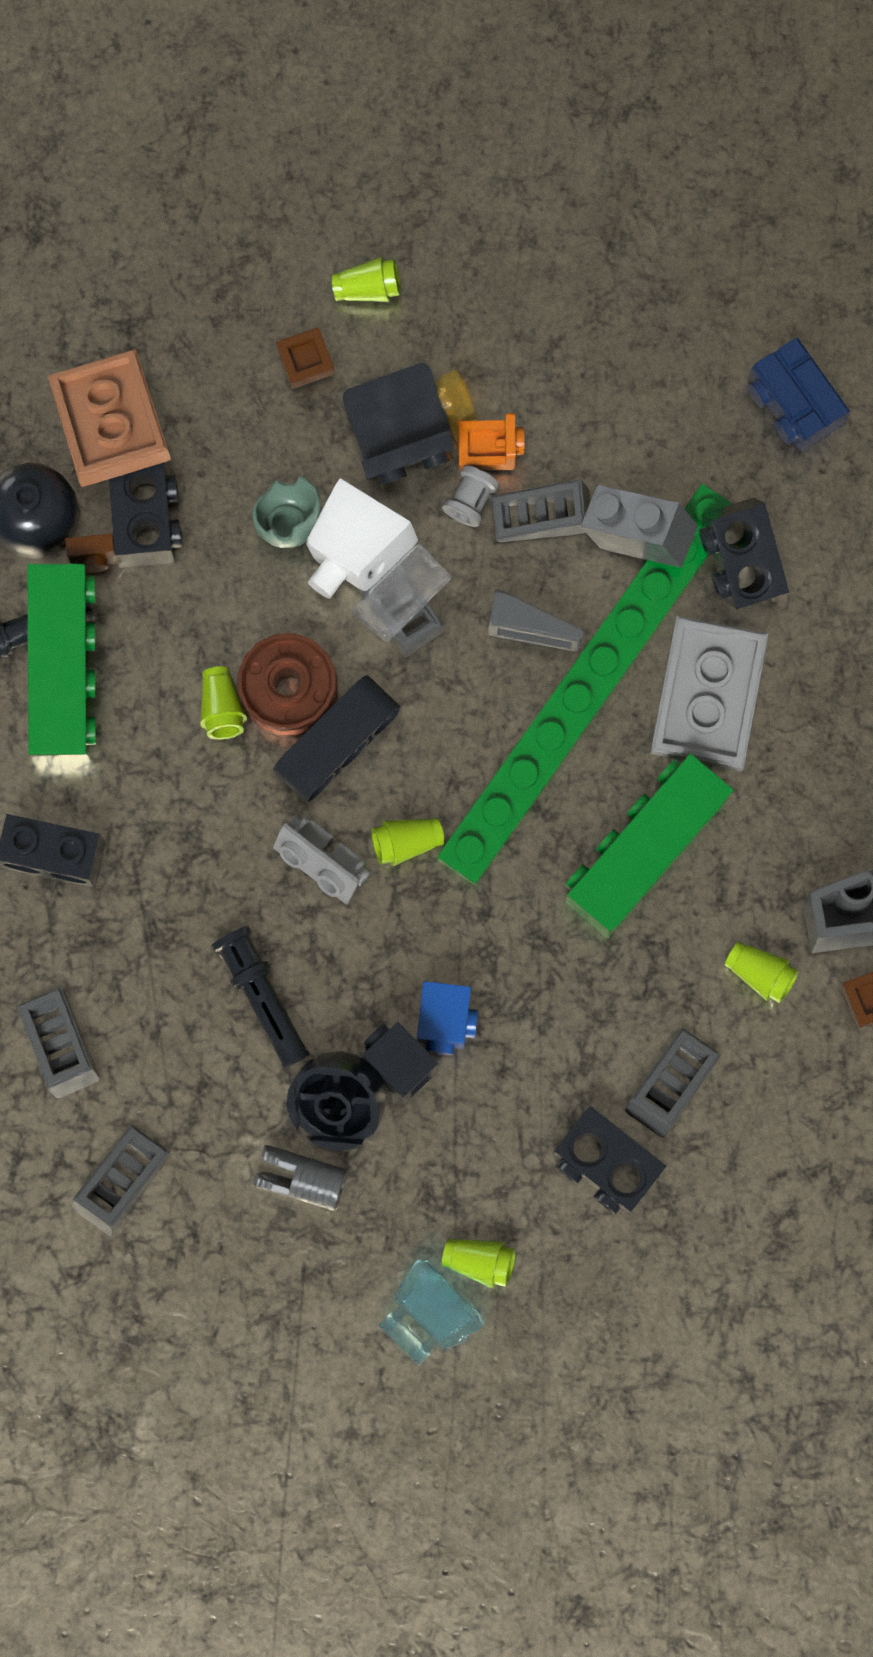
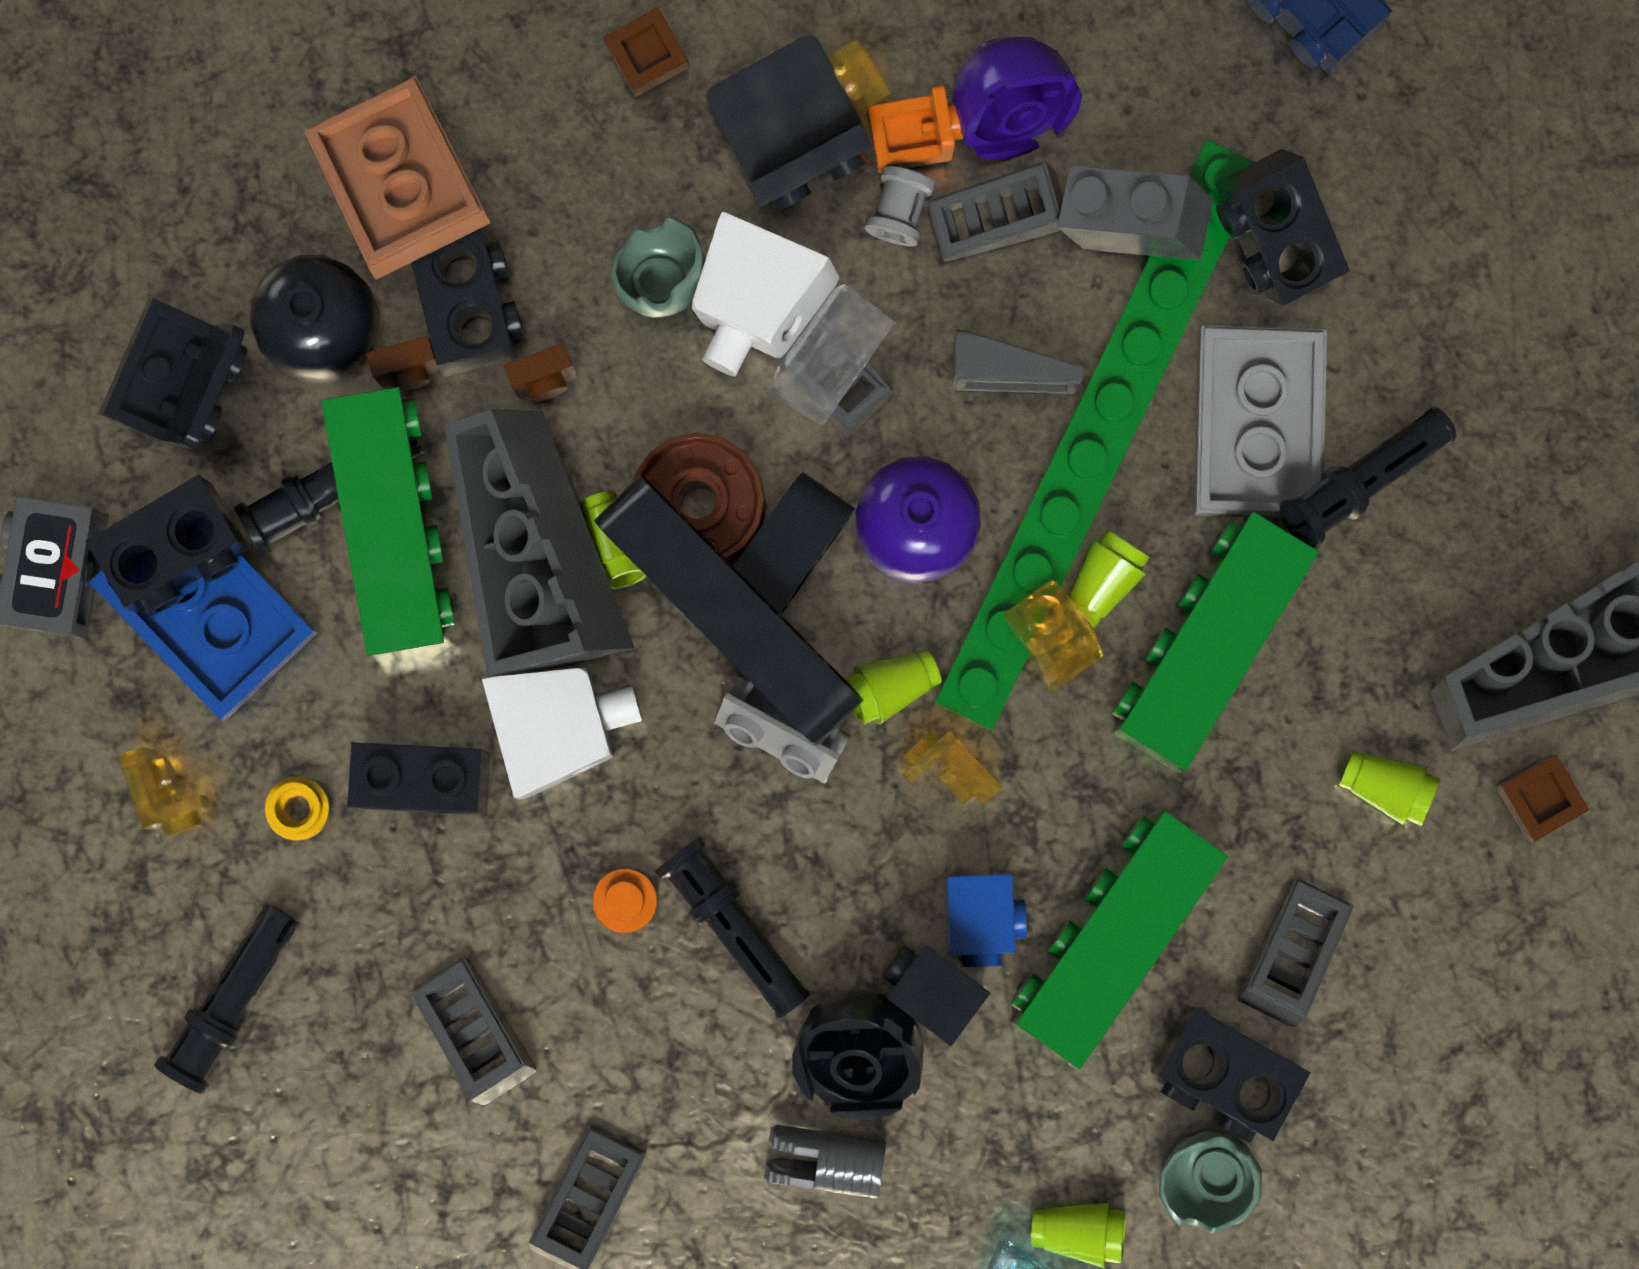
camera: 10 degrees left, 5 degrees up
none -> dark grey wedge [444,409,635,676]
none -> white torso [482,668,643,800]
none -> reddish brown plate [504,342,577,402]
none -> orange plate [593,869,657,933]
none -> black beam [594,474,864,746]
none -> dark purple cylinder [855,456,981,584]
none -> clear yellow bracket [901,731,1002,806]
none -> dark purple cylinder [952,37,1082,160]
none -> clear yellow bracket [1004,581,1103,693]
none -> green brick [1010,811,1229,1070]
none -> lime cone [1064,529,1150,628]
none -> sand green hair [1159,1131,1262,1233]
none -> black pin [1279,407,1457,548]

